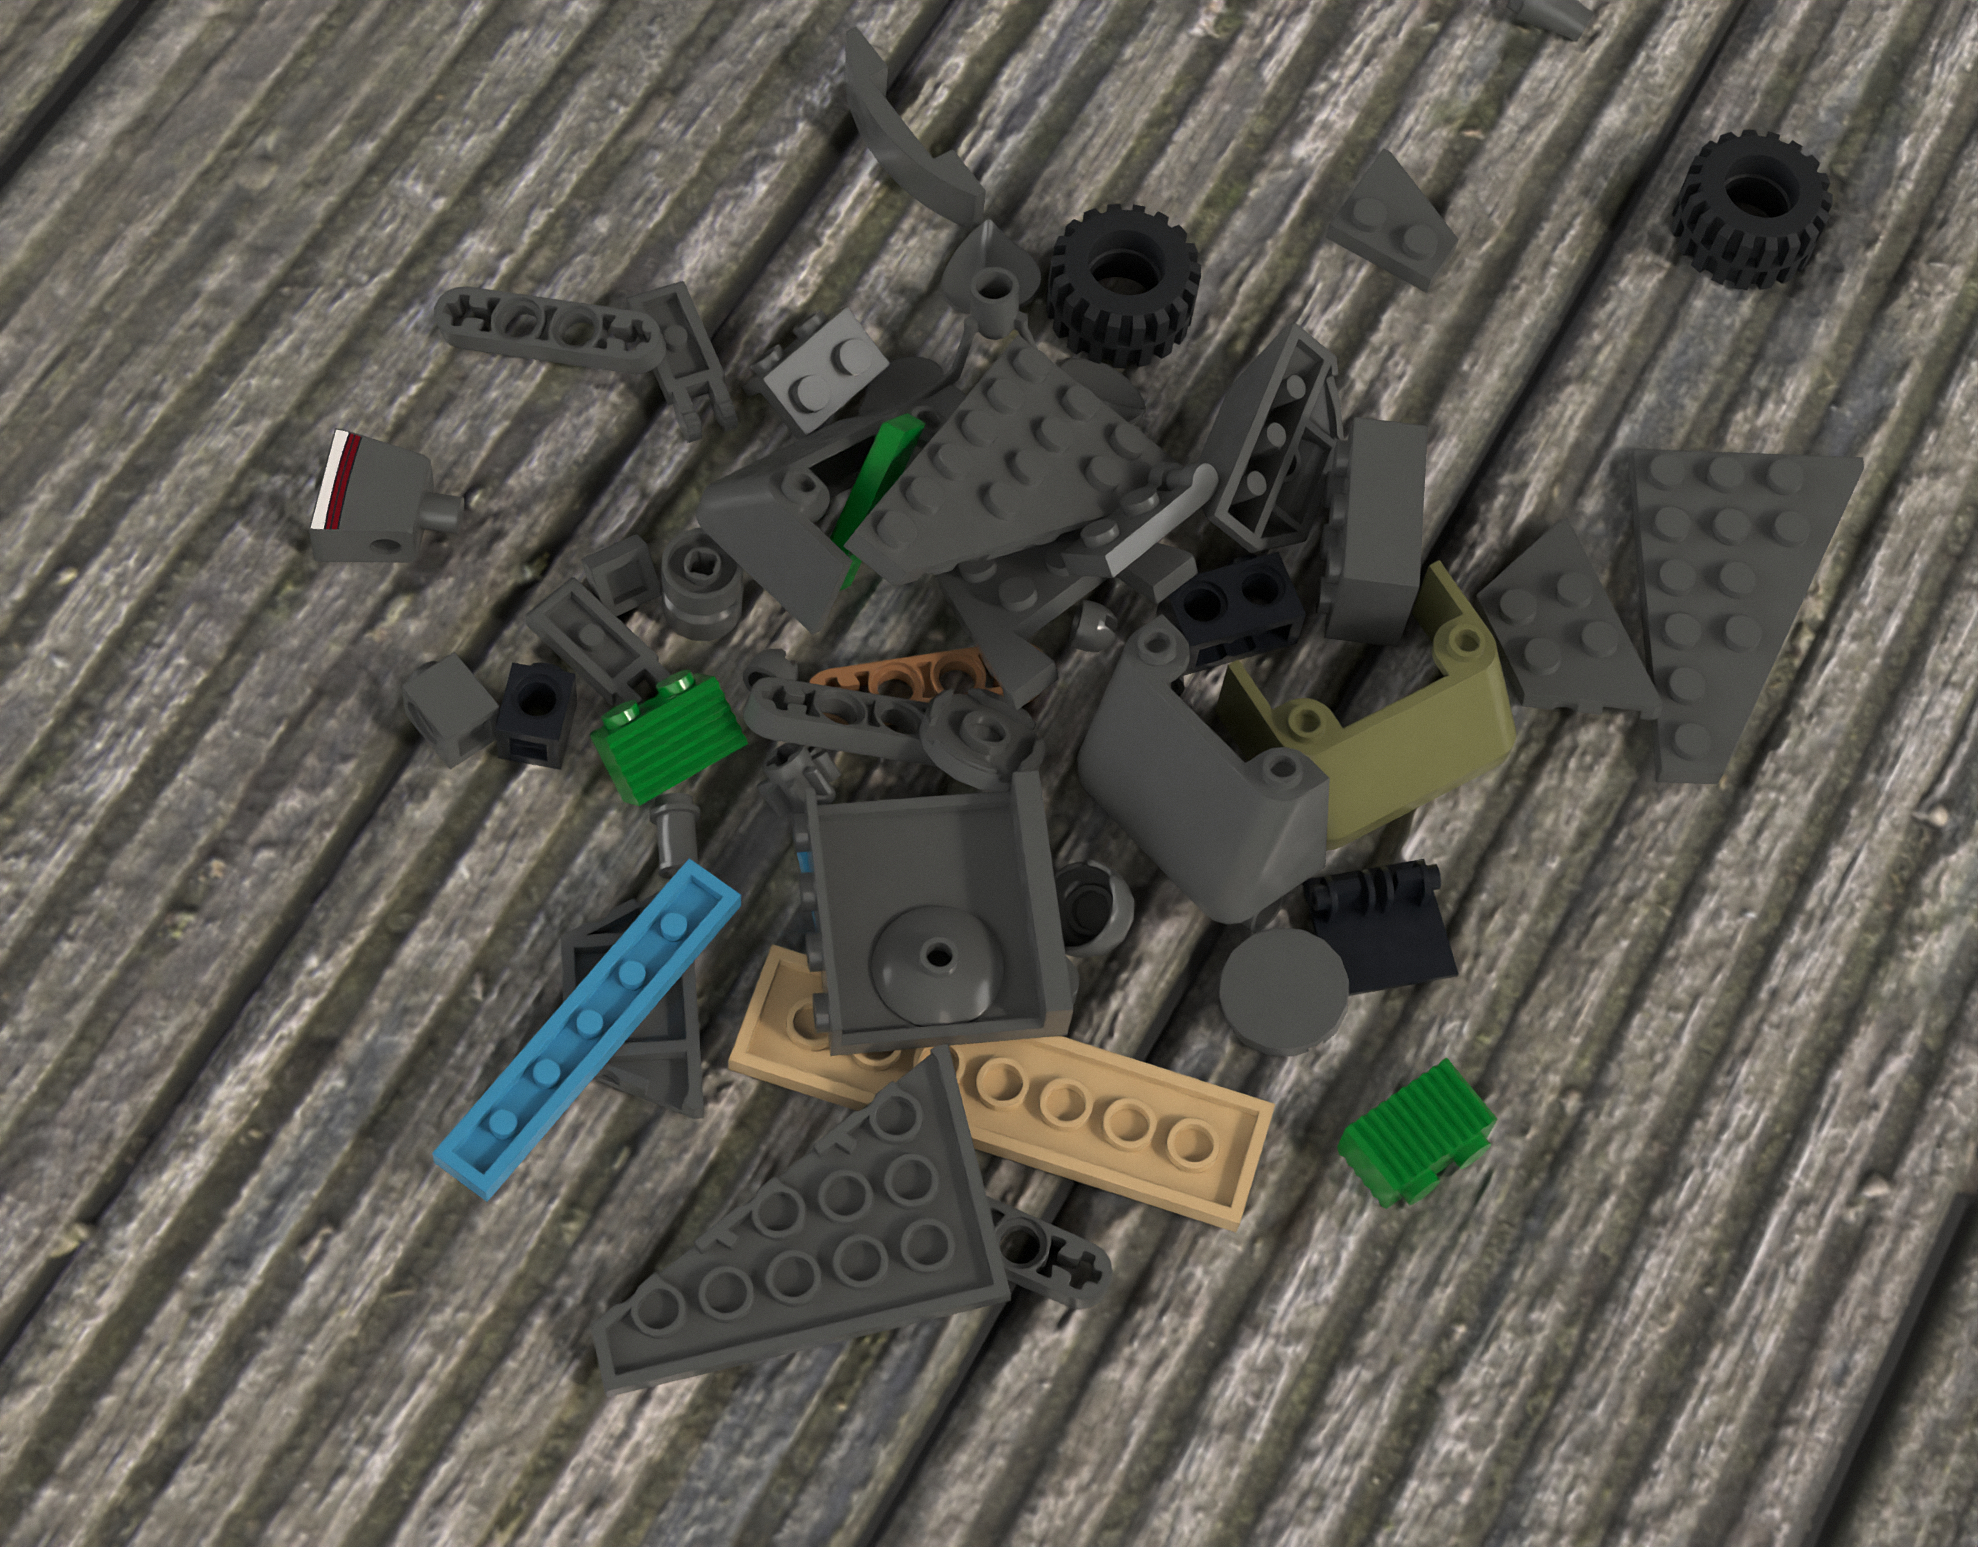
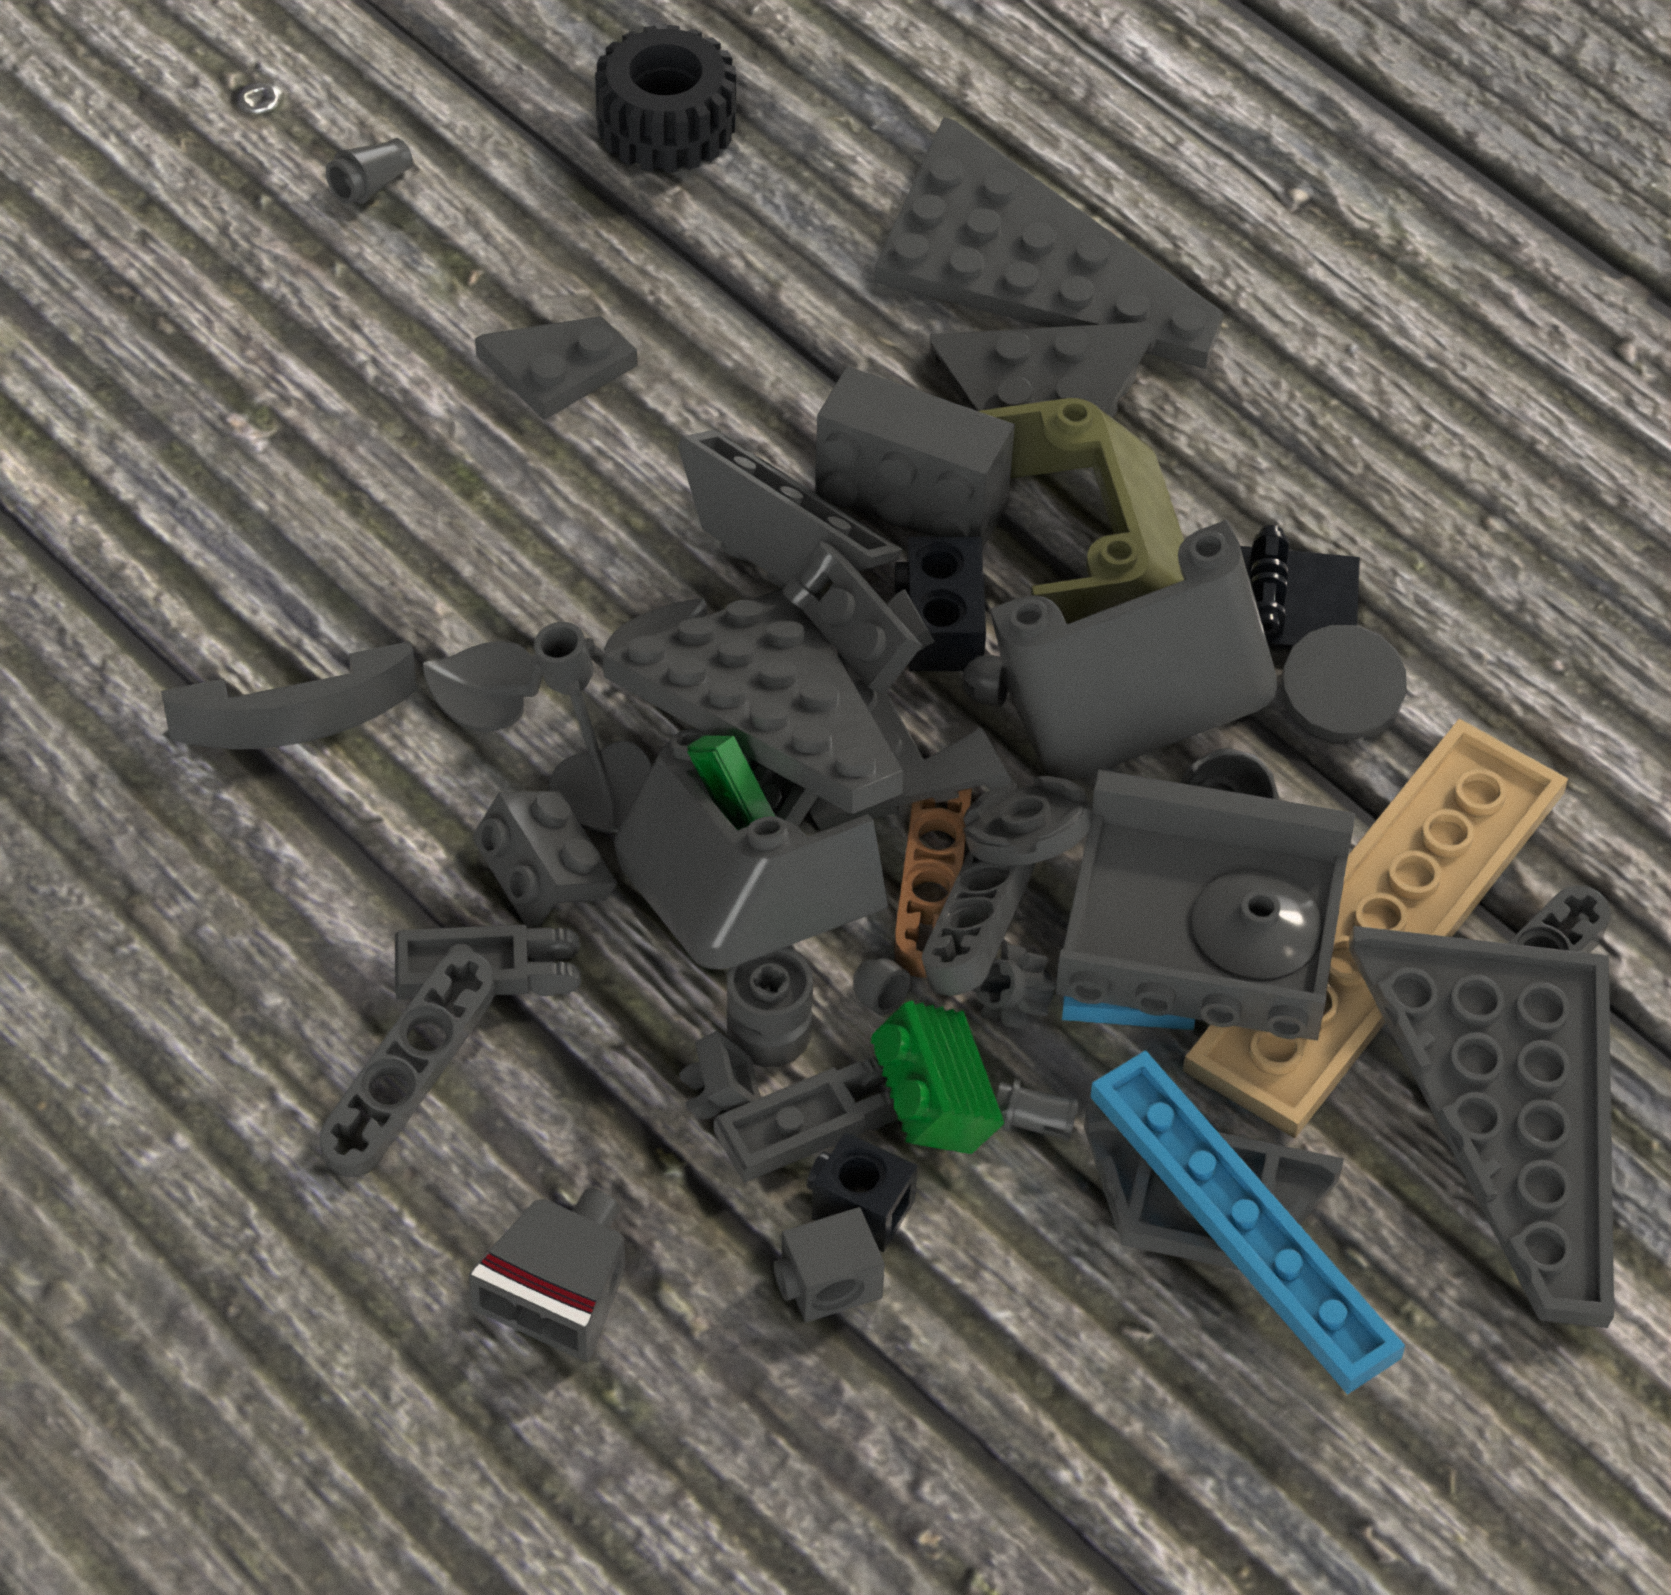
camera: 65 degrees left, 10 degrees down
black tyre [1046,203,1201,369] -> none
dark grey hinge [1068,599,1117,652] -> none
green brick [1337,1058,1498,1209] -> none

